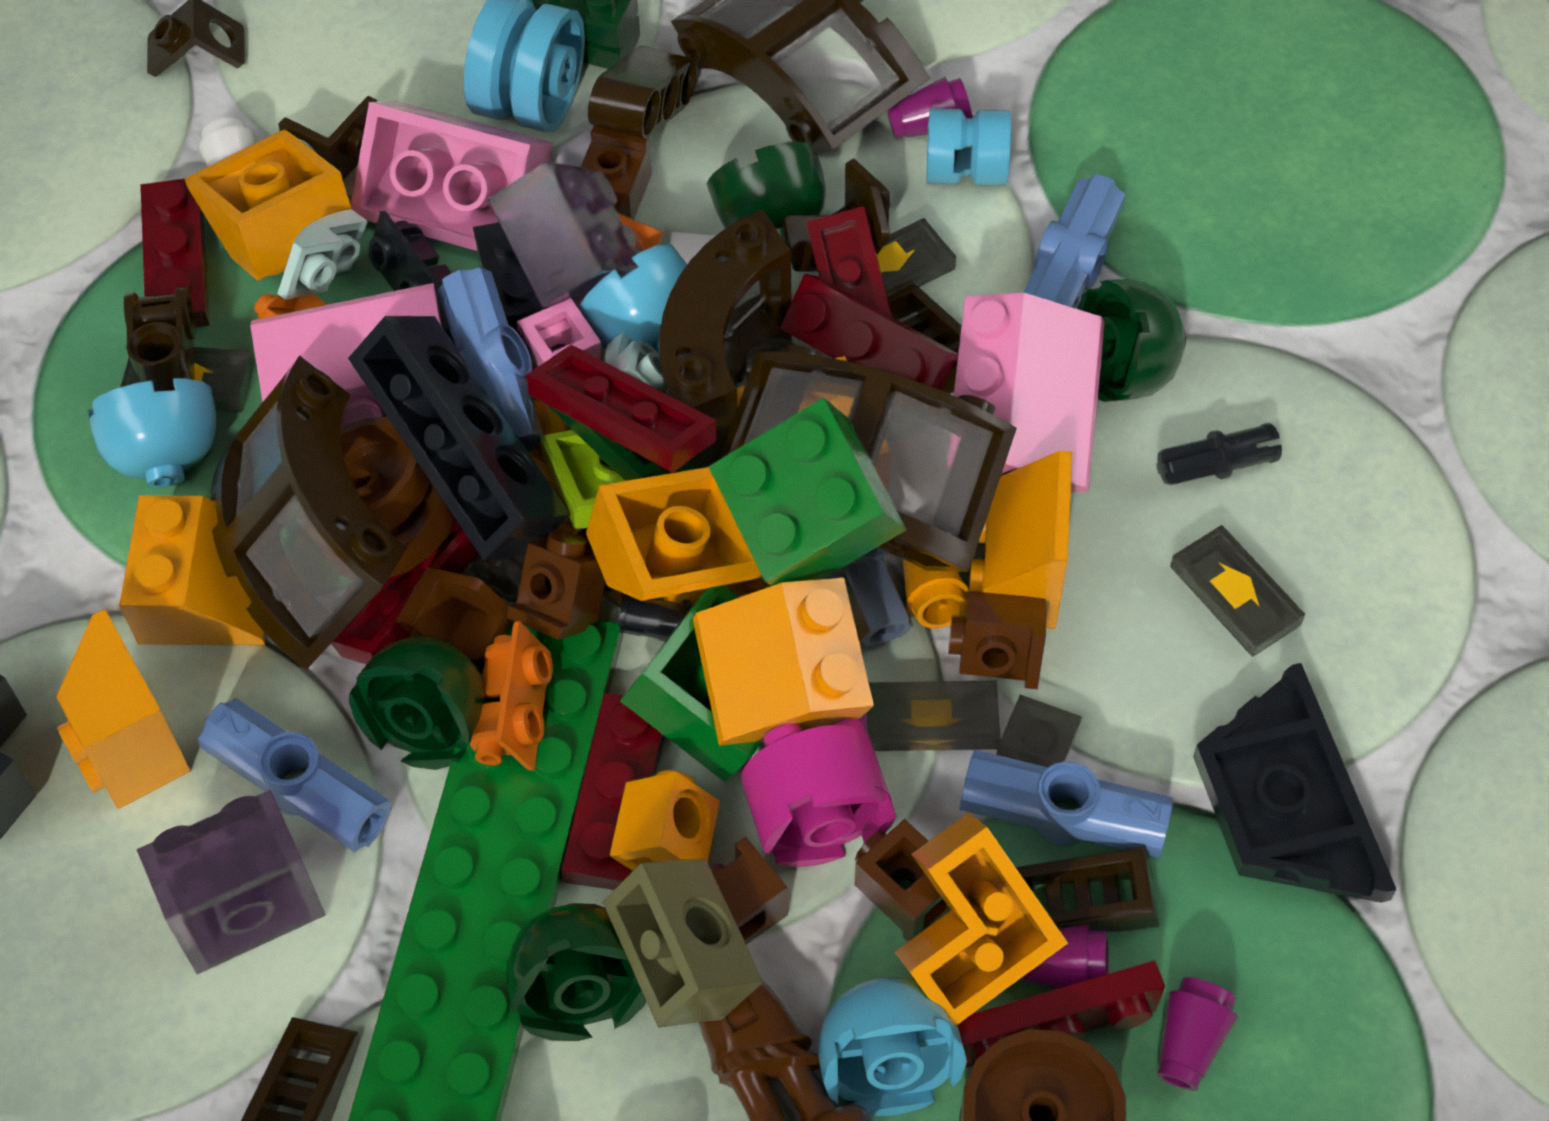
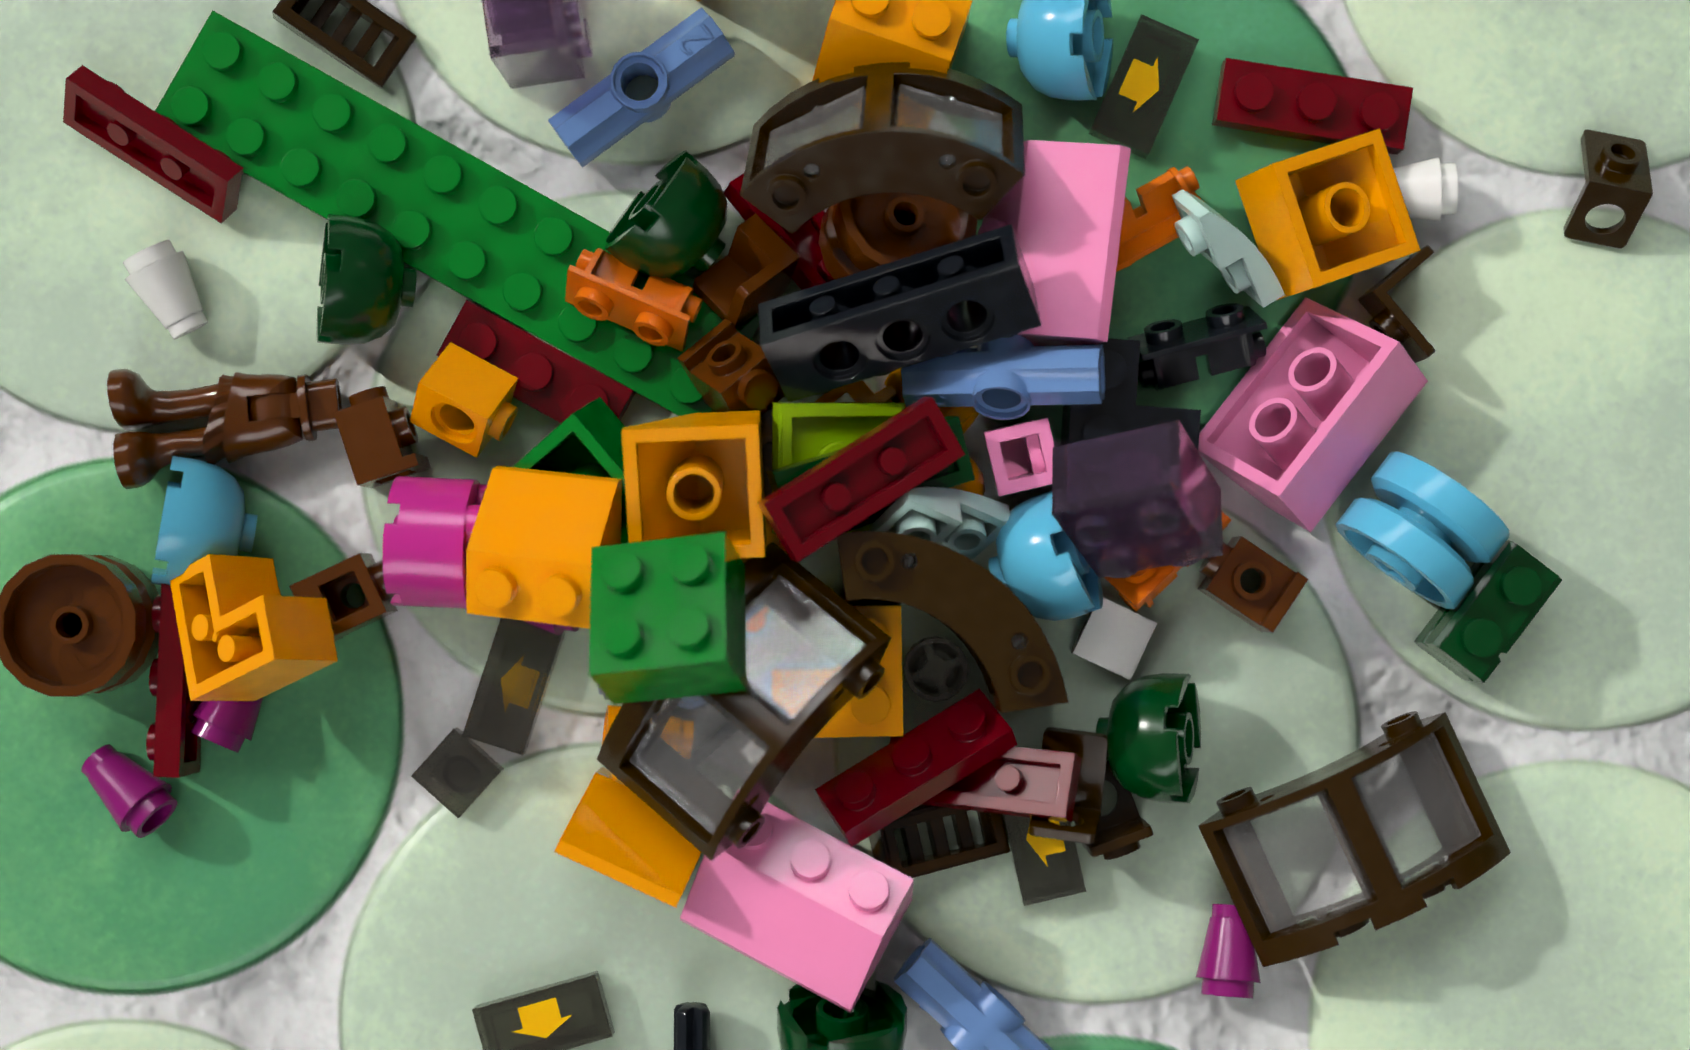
camera: 105 degrees right, 30 degrees up
dark brown piece [123,286,197,392] -> none
dark brown beam [588,46,698,139] -> none
olive brick [603,859,763,1028] -> none
medium azure wheel [926,108,1011,186] -> none
reddish brown brick [948,591,1046,690] -> none
medium blue piece [959,750,1173,859] -> none
dark brown slope [1016,846,1160,932] -> none
black wing [1193,663,1397,903] -> none

